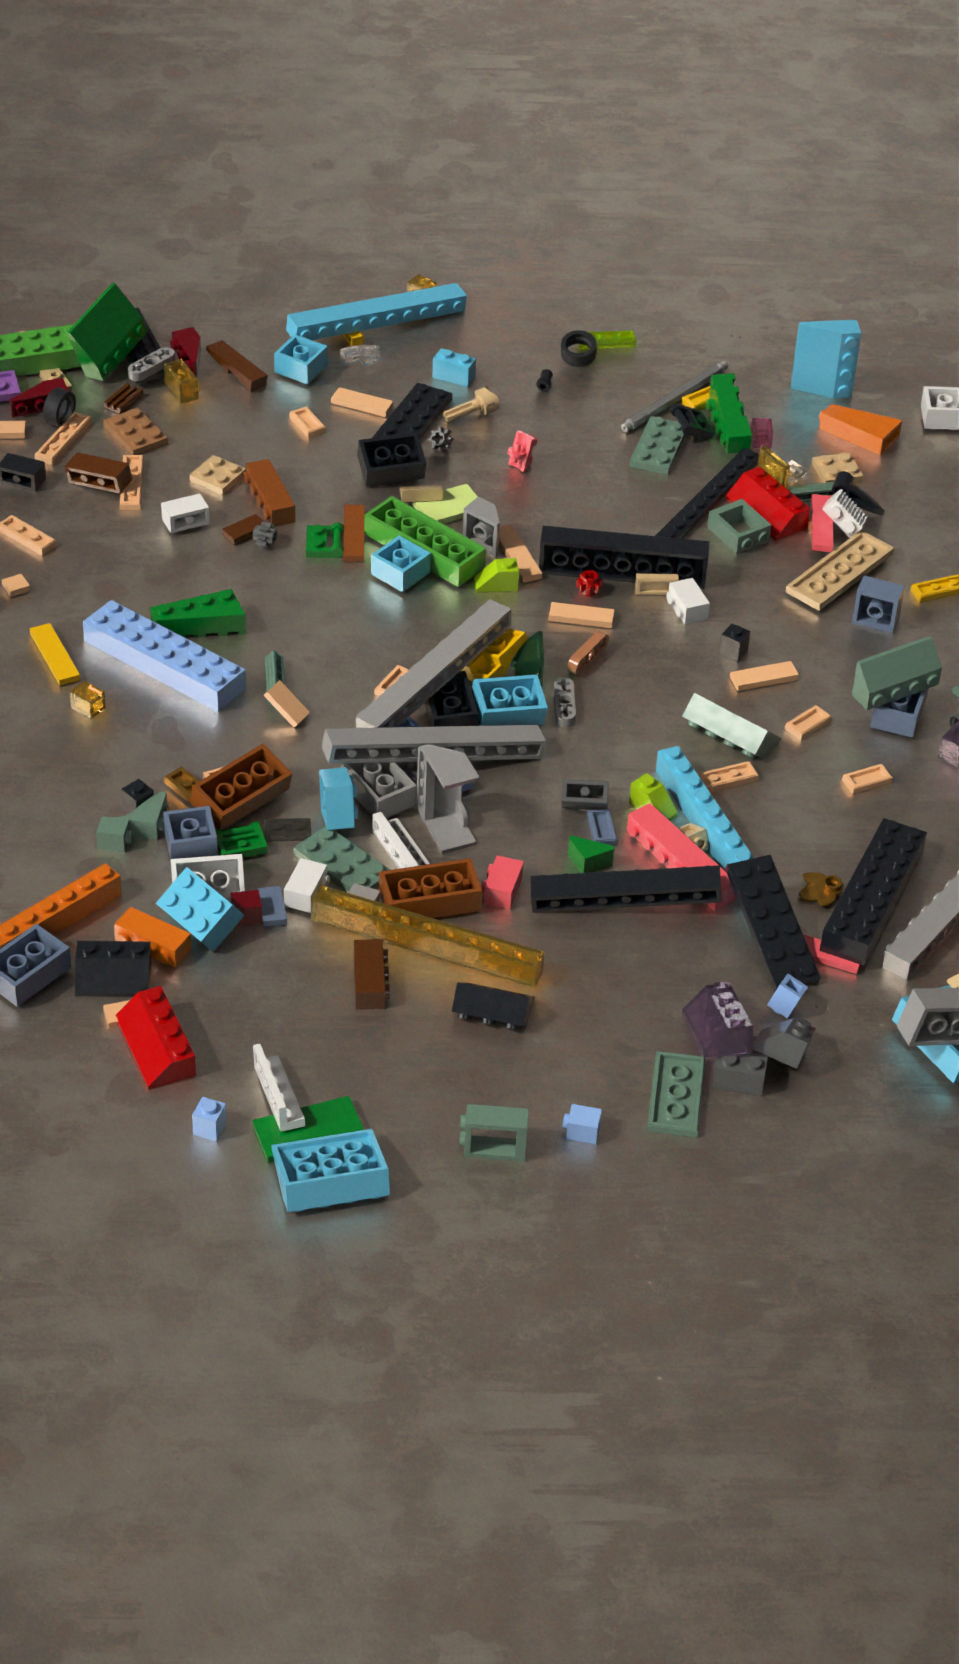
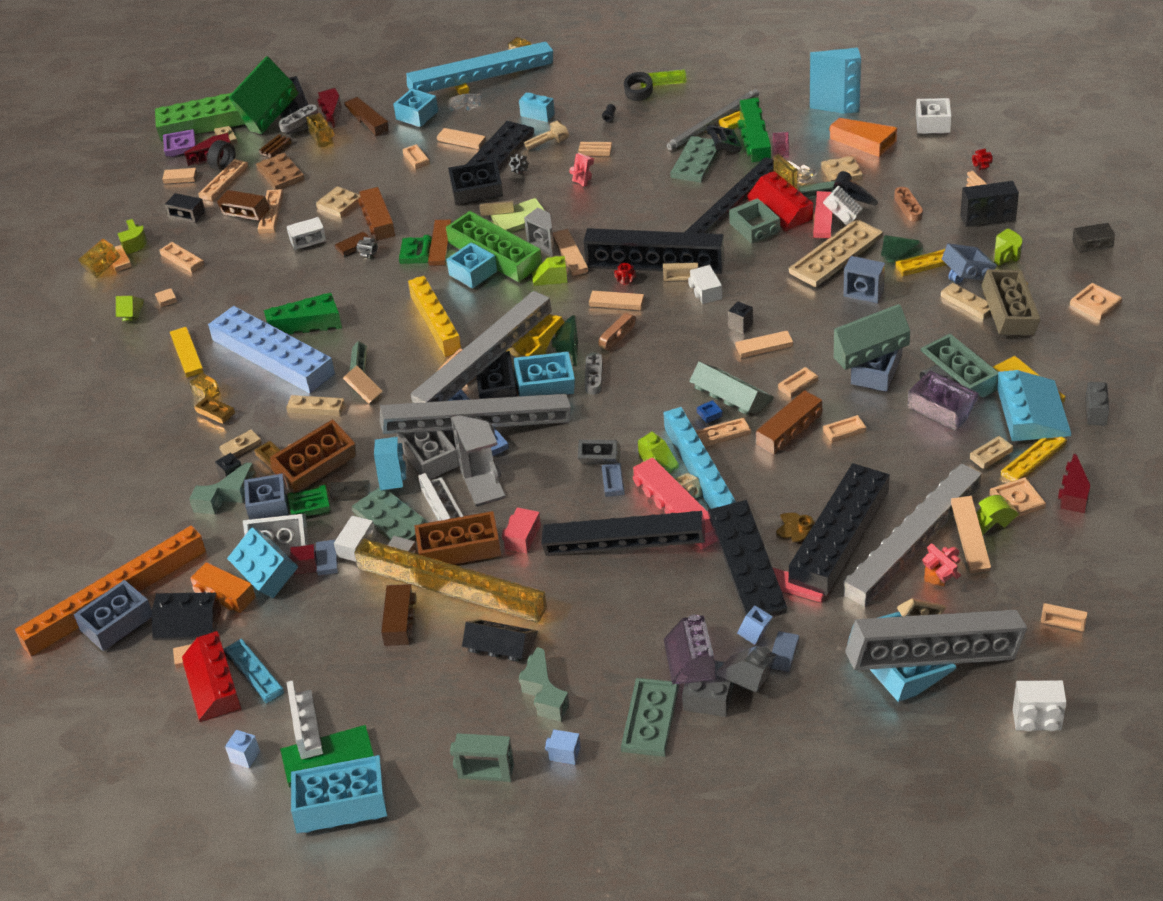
camera: 10 degrees right, 0 degrees up
green slope [568,835,615,873] -> none
none -> pearl gold plate [195,396,235,424]
none -> tan plate [219,430,262,457]
none -> medium azure tile [224,638,284,704]
none -> tan plate [286,395,345,416]
none -> yellow brick [408,276,461,357]
none -> sand green arch [519,647,570,722]
none -> light nougat tile [578,142,612,156]
none -> blue plate [697,400,723,423]
none -> dark orange brick [756,390,823,454]
none -> sand blue tile [772,631,799,672]
none -> clear green slope [881,235,924,263]
none -> nougat beam [894,187,923,222]

